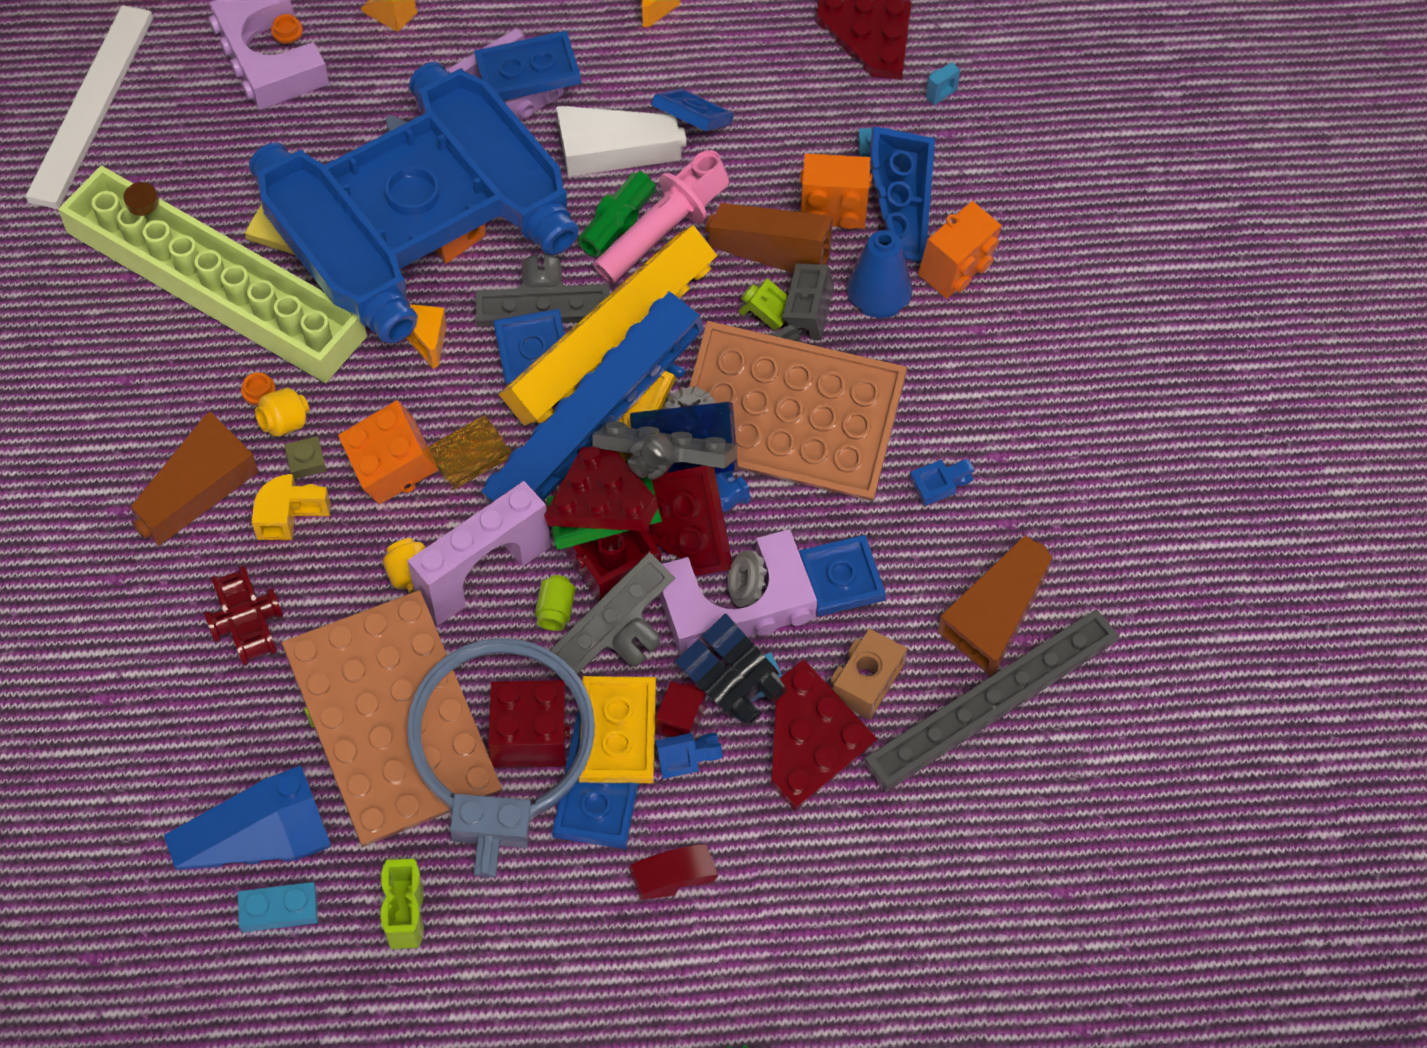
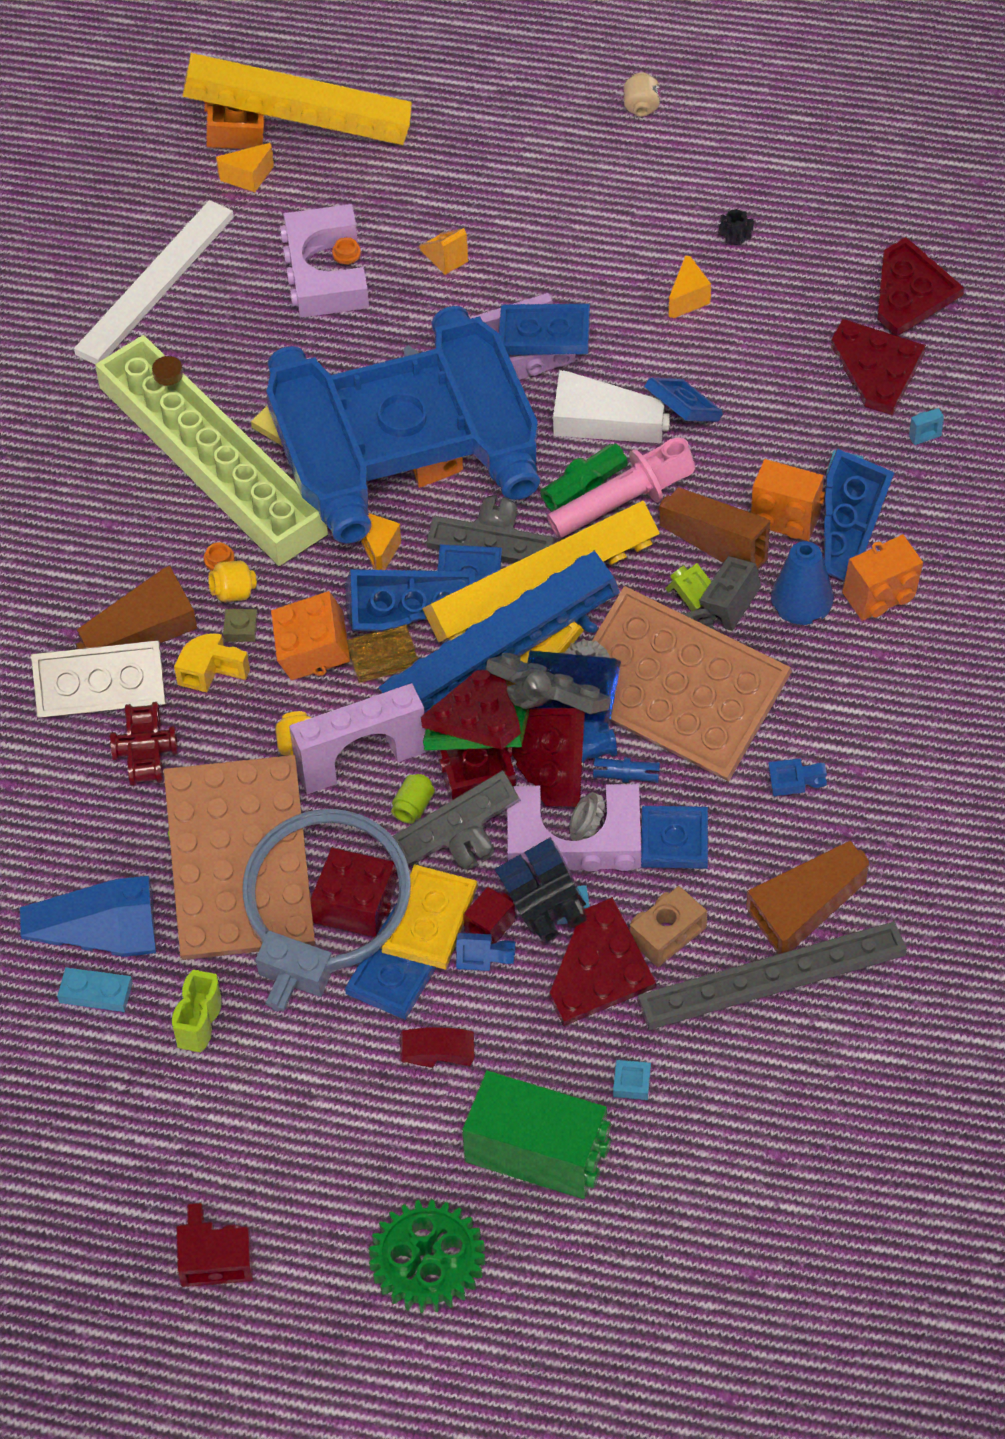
camera: 20 degrees right, 5 degrees down
none -> plate [31,641,166,718]
none -> blue wedge [345,569,475,632]
none -> green brick [462,1070,612,1199]
none -> blue pin [593,757,660,783]
none -> dark azure plate [613,1060,651,1100]

